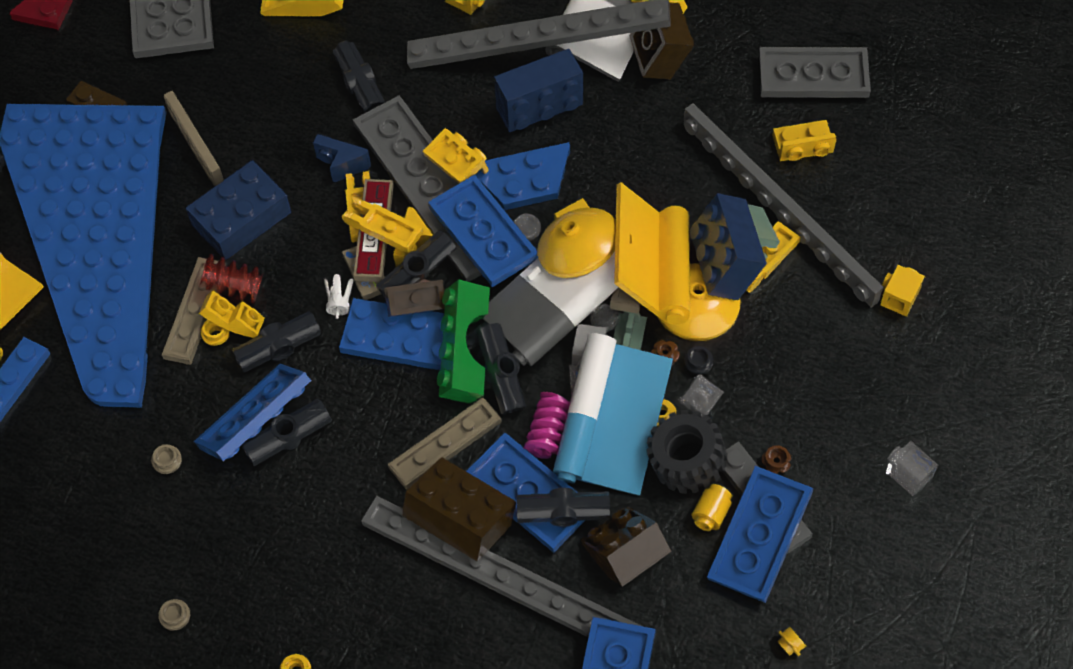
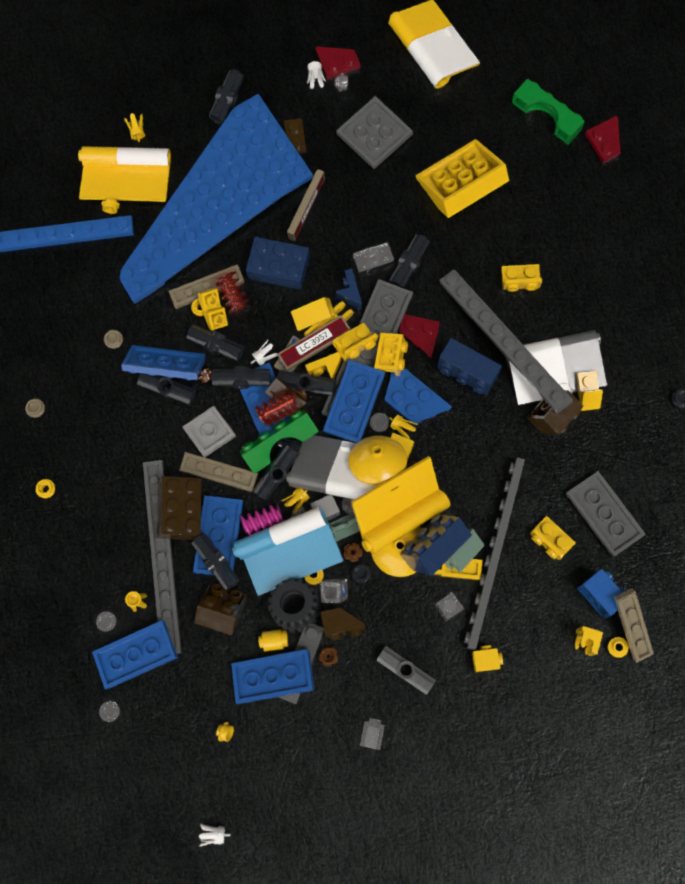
camera: 60 degrees right, 15 degrees up
yellow hinge [342,198,423,254] -> none
none -> yellow piece [125,591,147,612]
none -> light grey plate [183,406,236,458]
none -> reddish brown plate [198,367,214,383]
none -> black piece [212,366,271,389]
none -> clear red piece [255,390,299,426]
none -> yellow piece [281,488,310,514]
none -> yellow hinge [291,297,335,331]
none -> white piece [307,61,326,89]
none -> dark brown slope [321,608,366,641]
none -> yellow bracket [332,323,378,361]
none -> clear plate [335,73,348,92]
none -> clear plate [353,242,394,272]
none -> dark grey piece [376,646,436,695]
none -> yellow piece [389,415,418,439]
none -> dark red wing [399,314,440,358]
none -> clear brick [435,592,464,622]
none -> yellow hinge [575,626,603,656]
none -> blue brick [577,569,625,619]
none -> yellow plate [608,637,629,658]
none -> dark tan tile [614,588,654,663]

